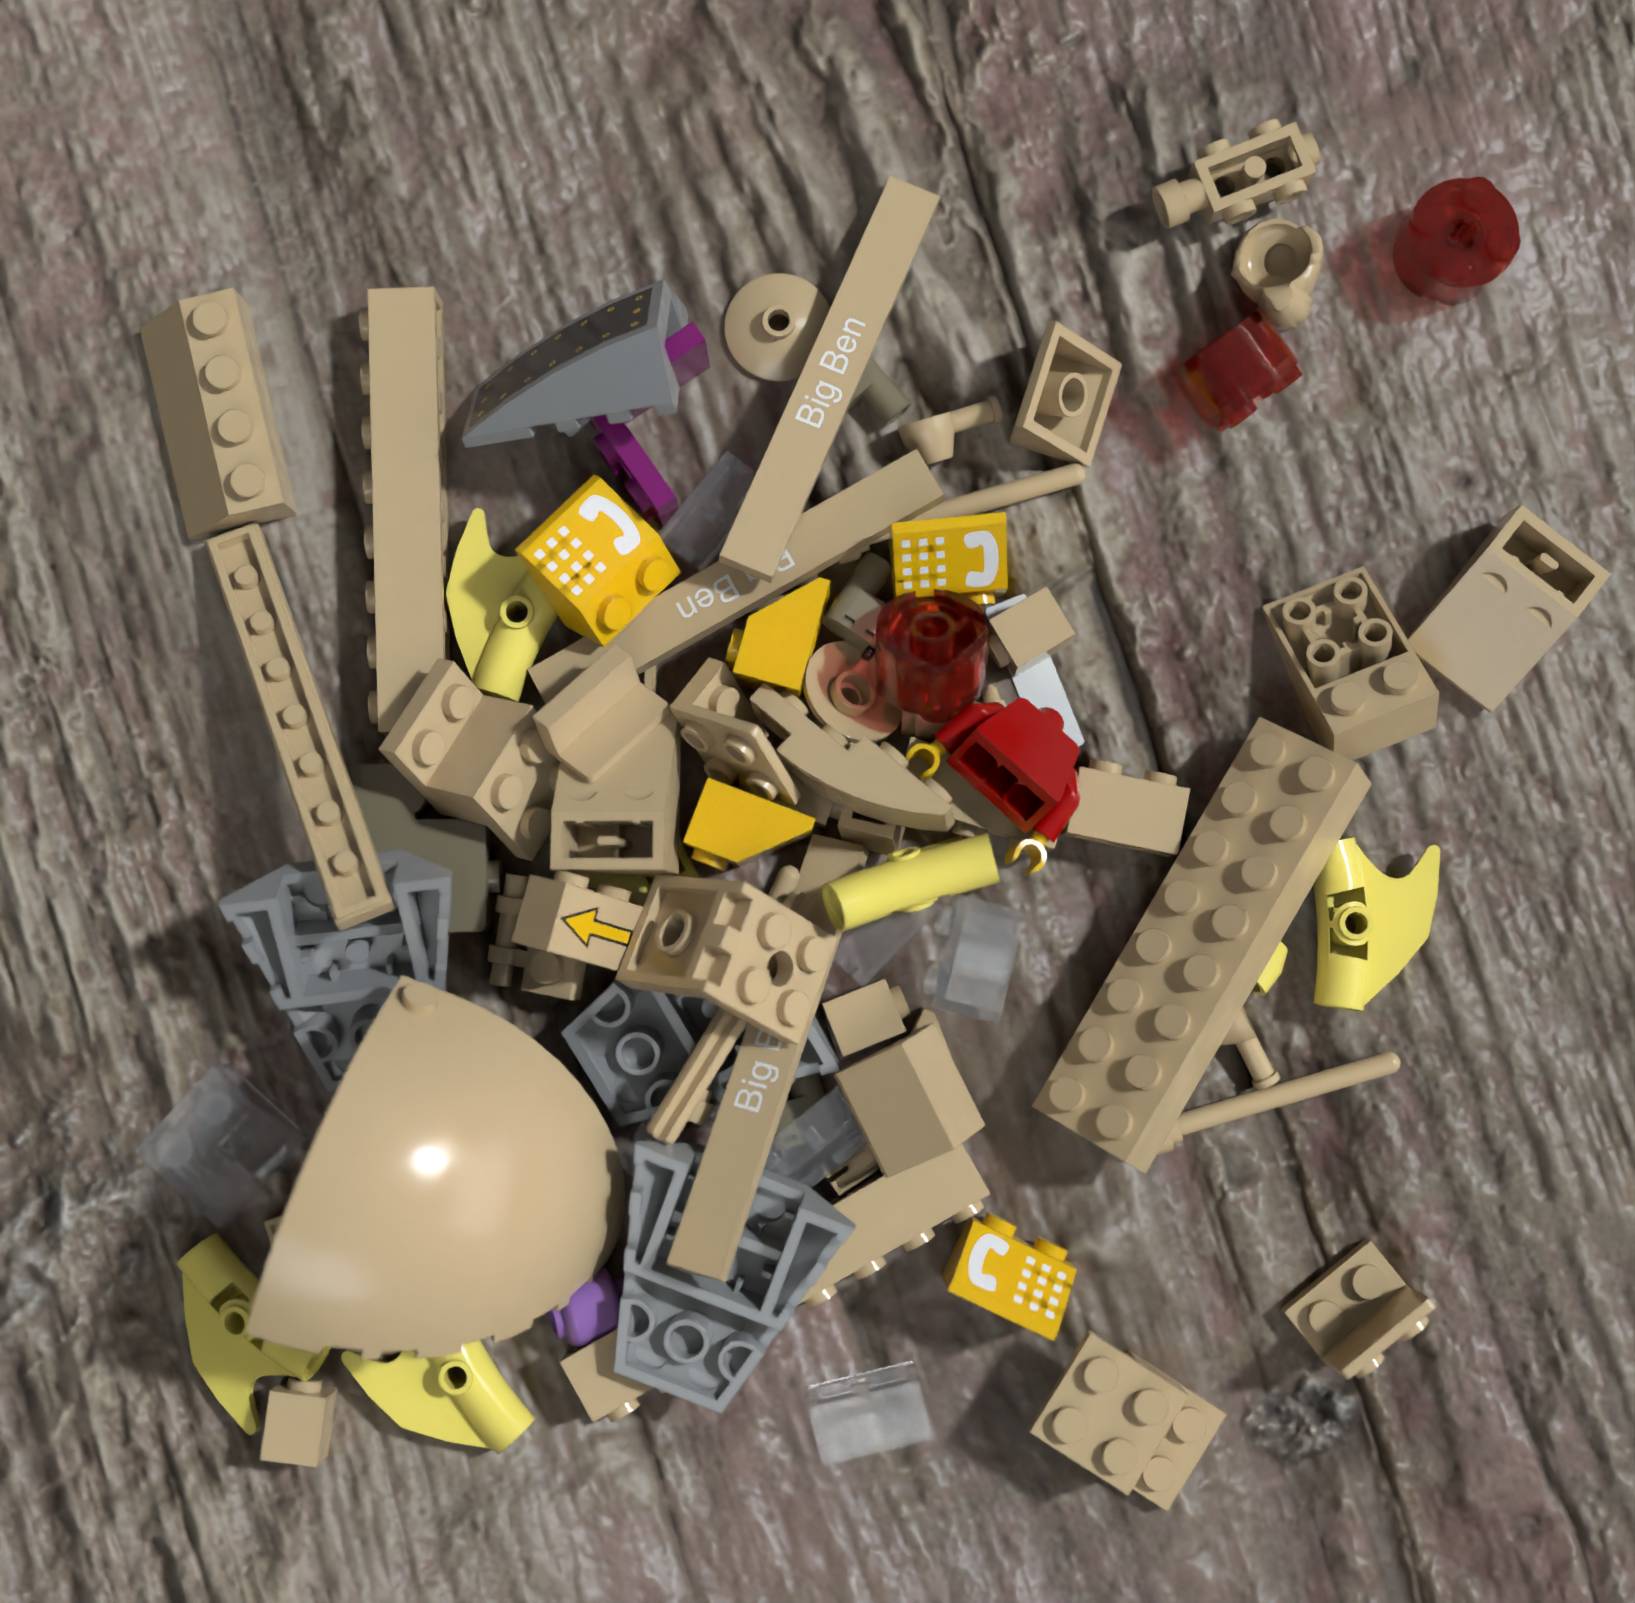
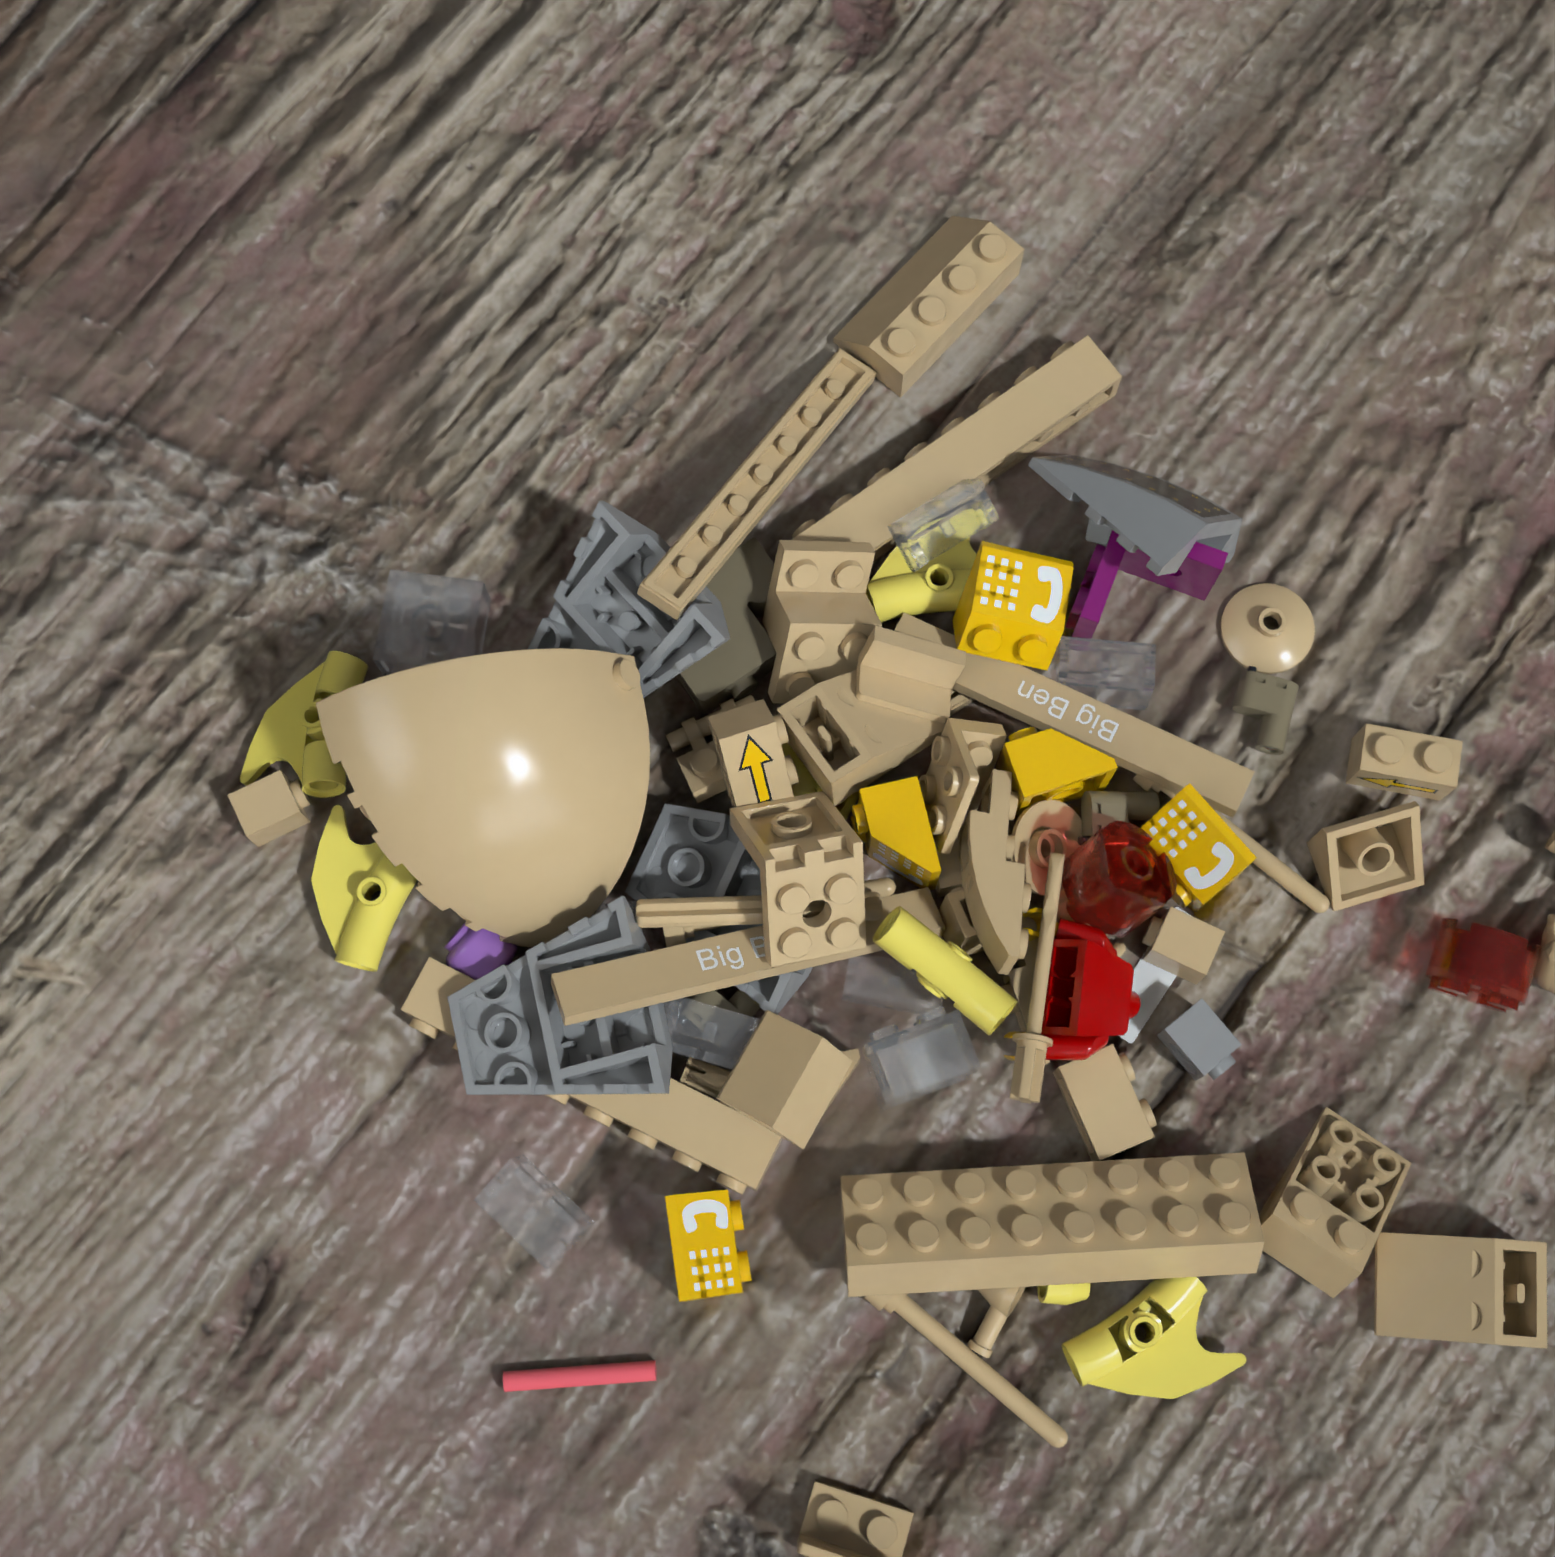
camera: 60 degrees right, 10 degrees down
tan tile [719,176,940,583] -> none
tan brick [822,978,911,1057] -> none
tan bar [898,395,1003,465] -> none
tan bracket [1028,1330,1227,1512] -> none
none -> coral bar [503,1360,657,1392]
none -> clear hinge [887,479,999,572]
none -> tan piece [1009,853,1065,1104]
none -> light grey brick [1157,999,1242,1081]
none -> tan brick [1346,724,1463,800]

